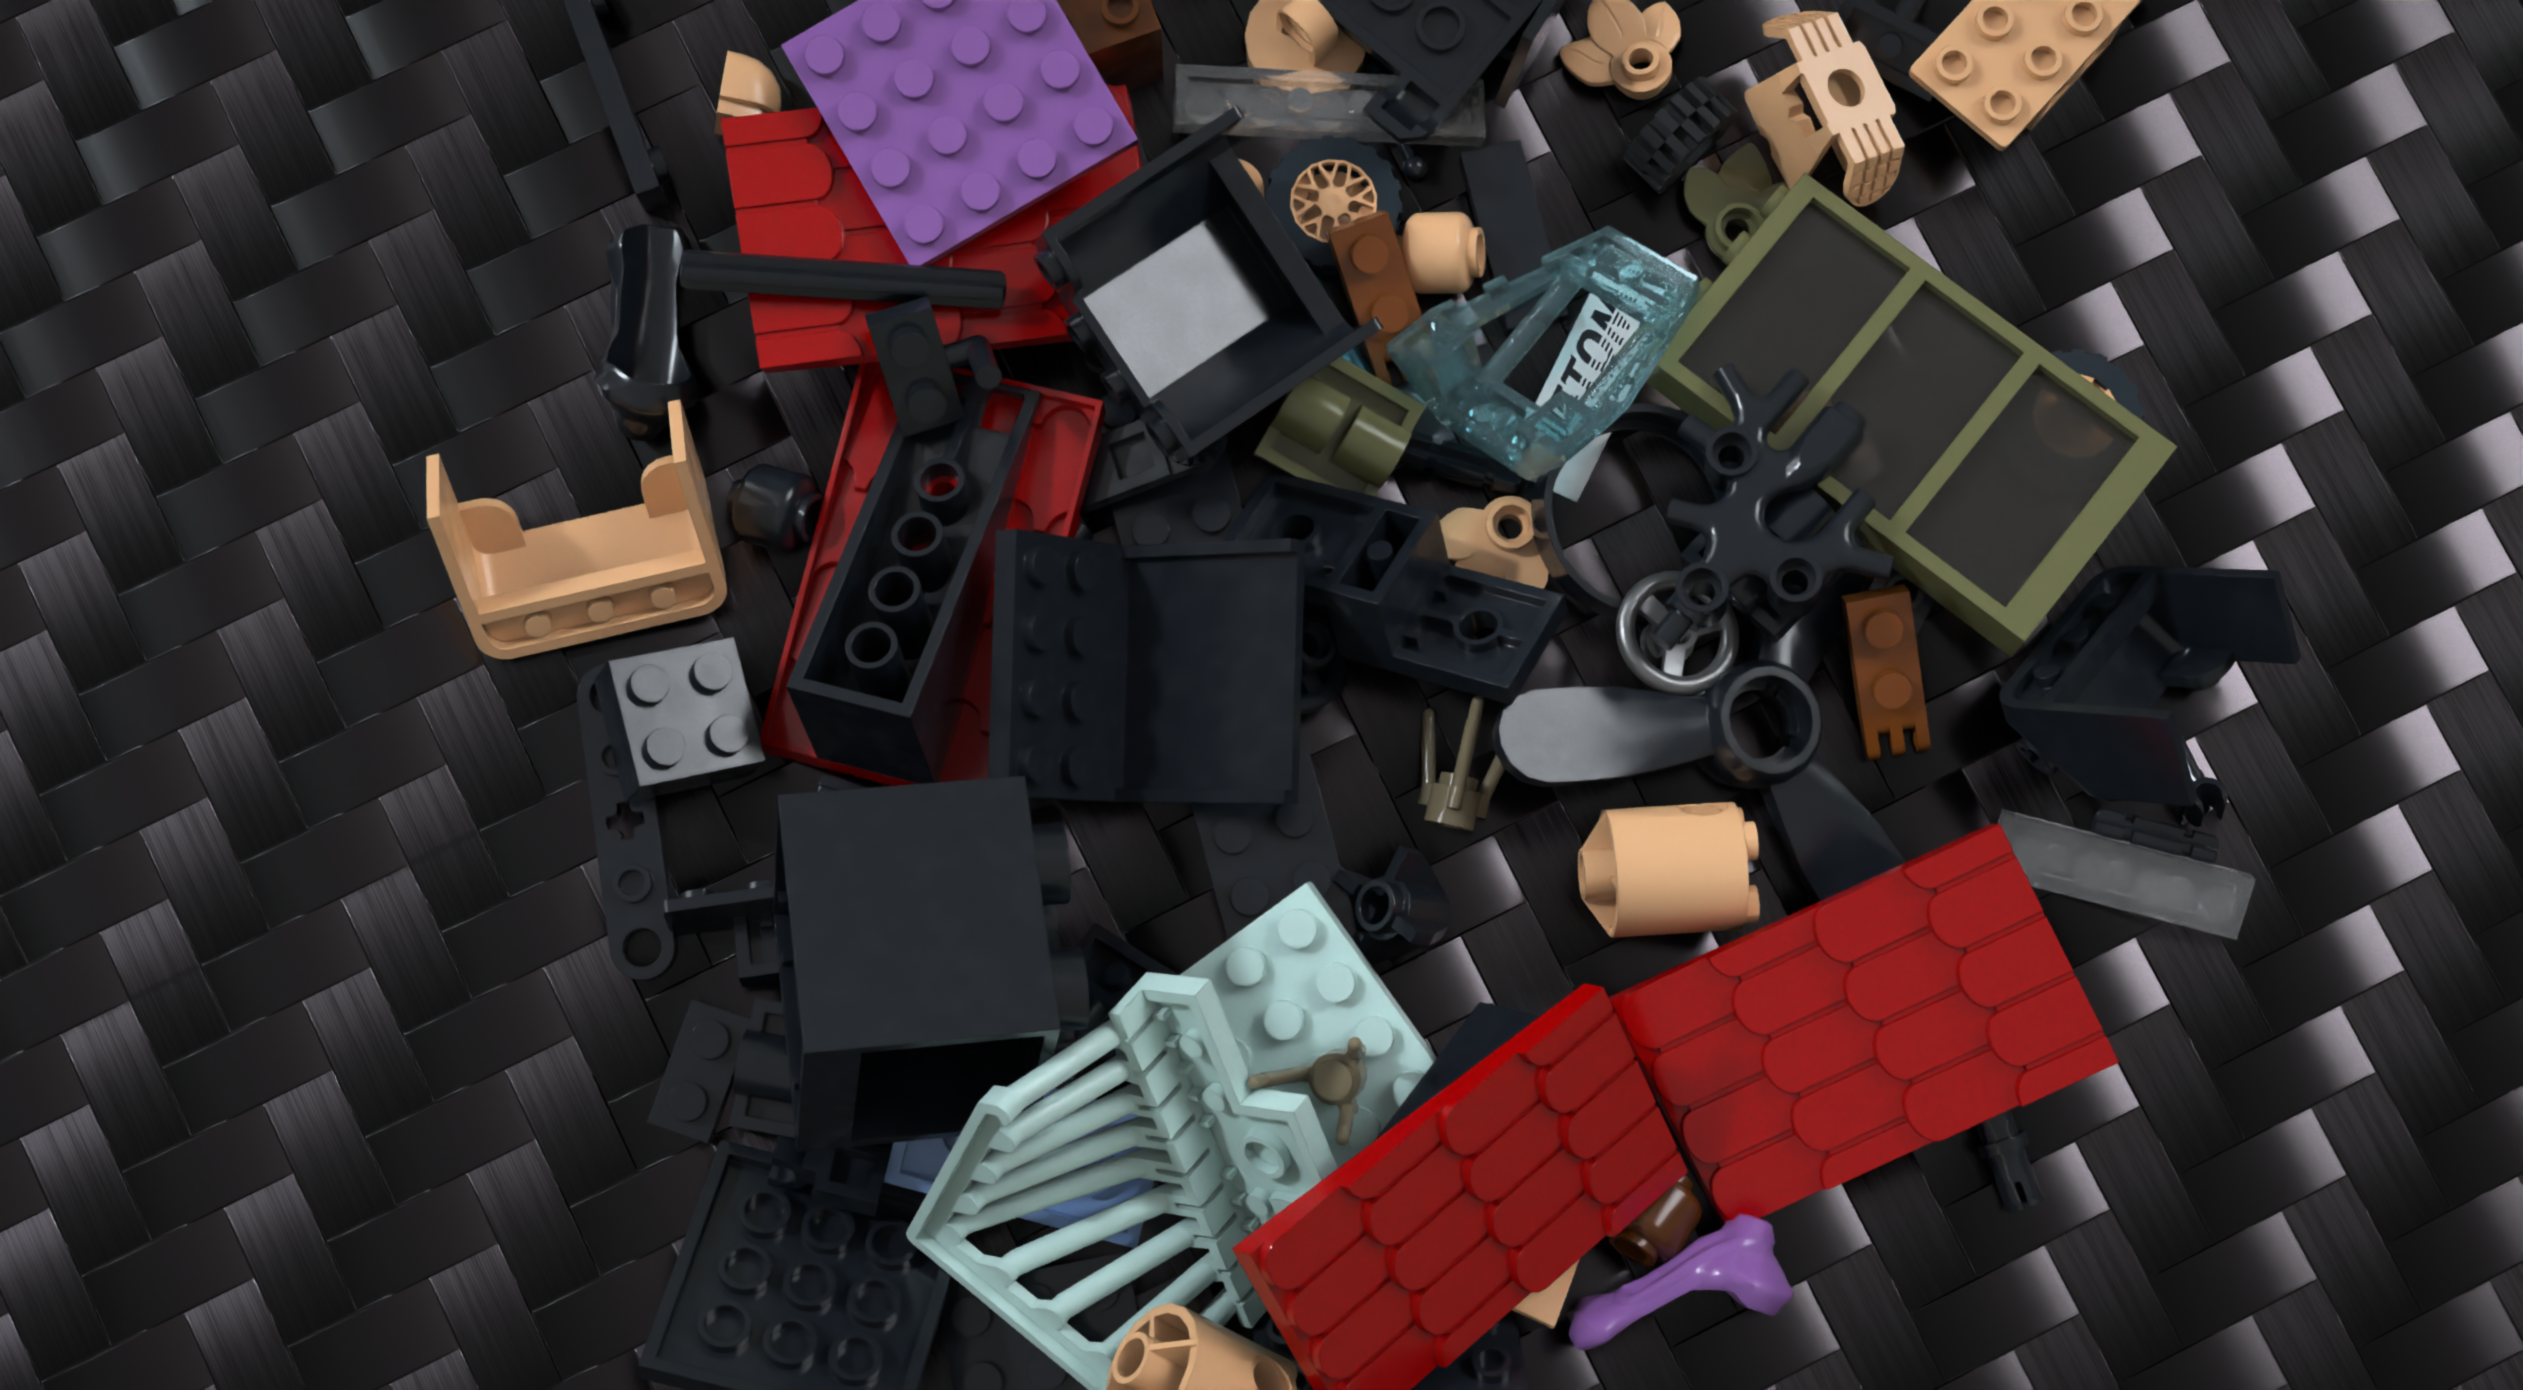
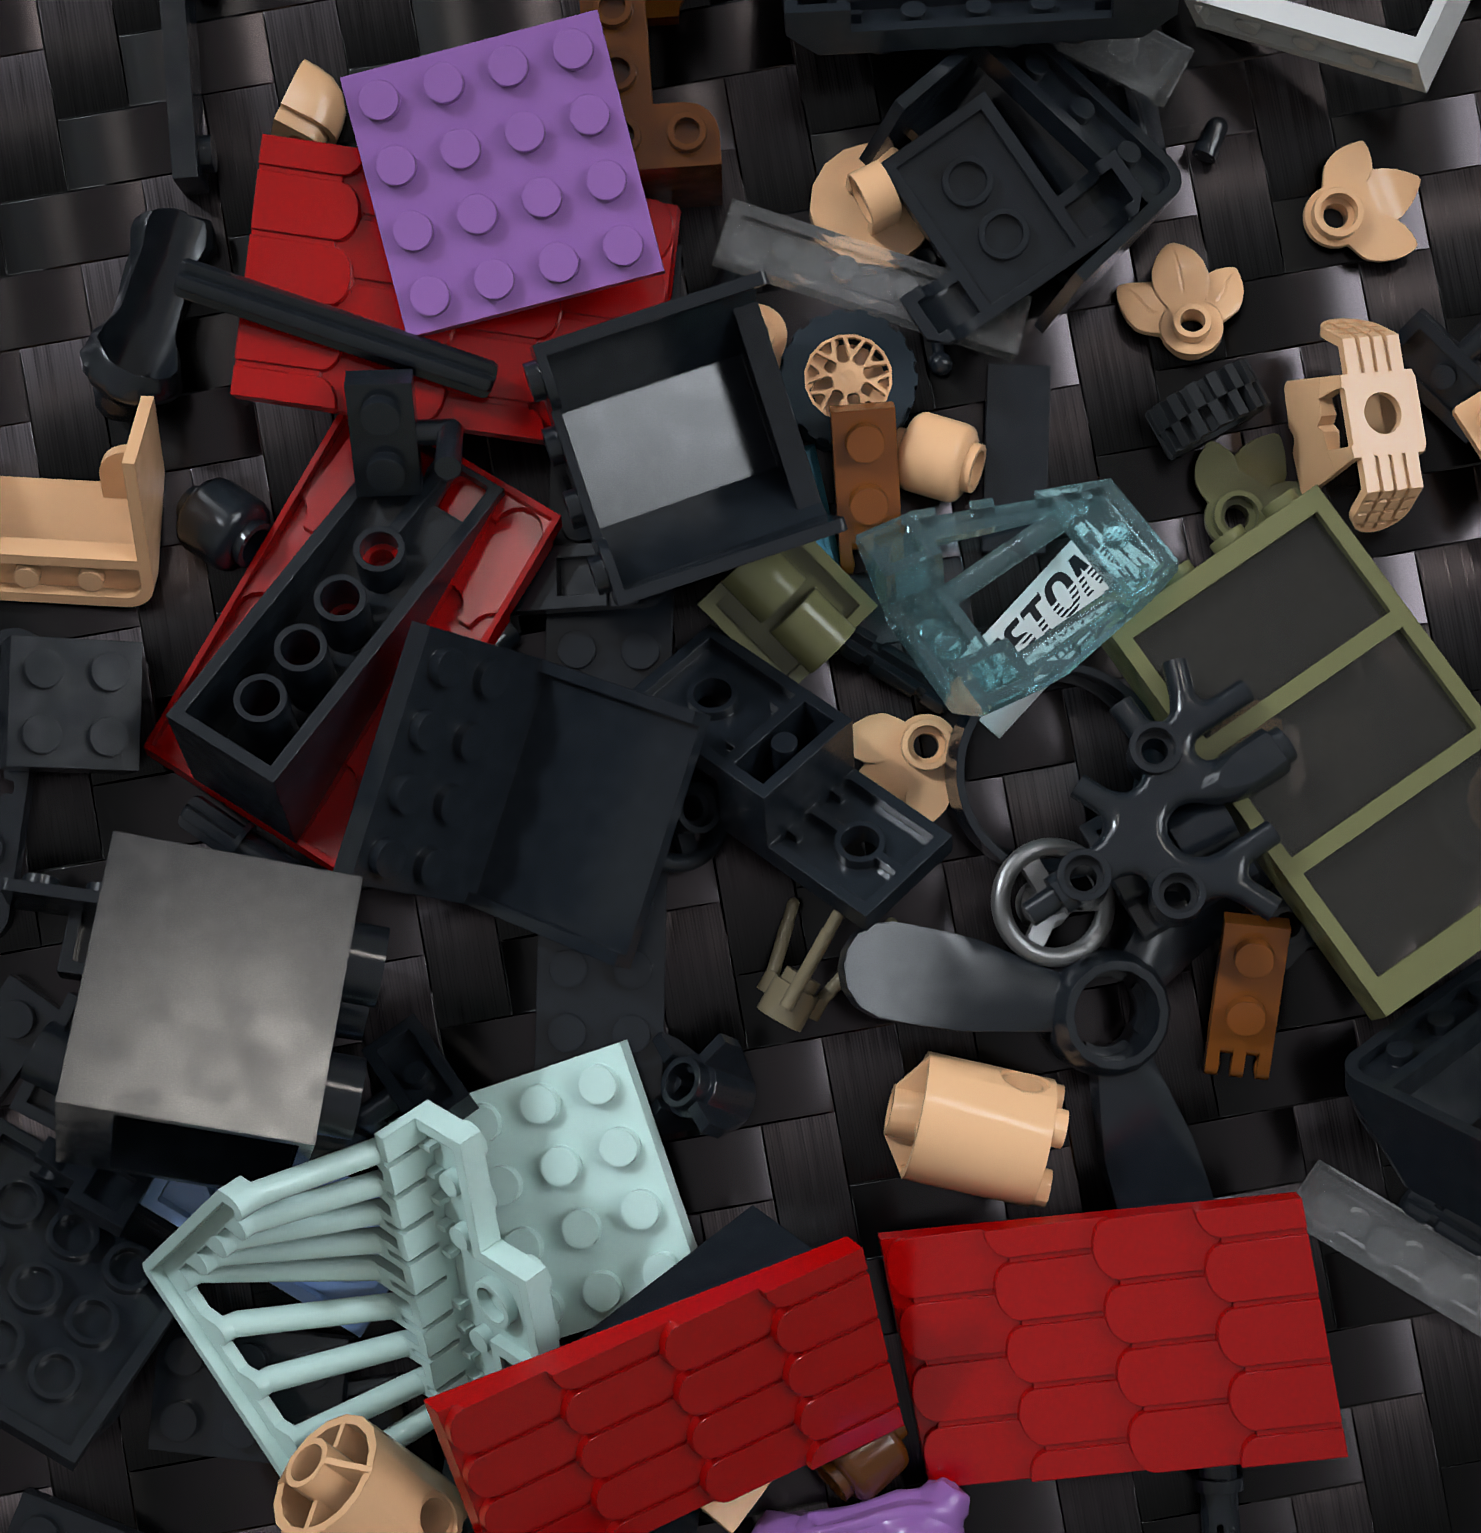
camera: 20 degrees right, 5 degrees up
dark tan plant [1247,1037,1367,1145] -> none

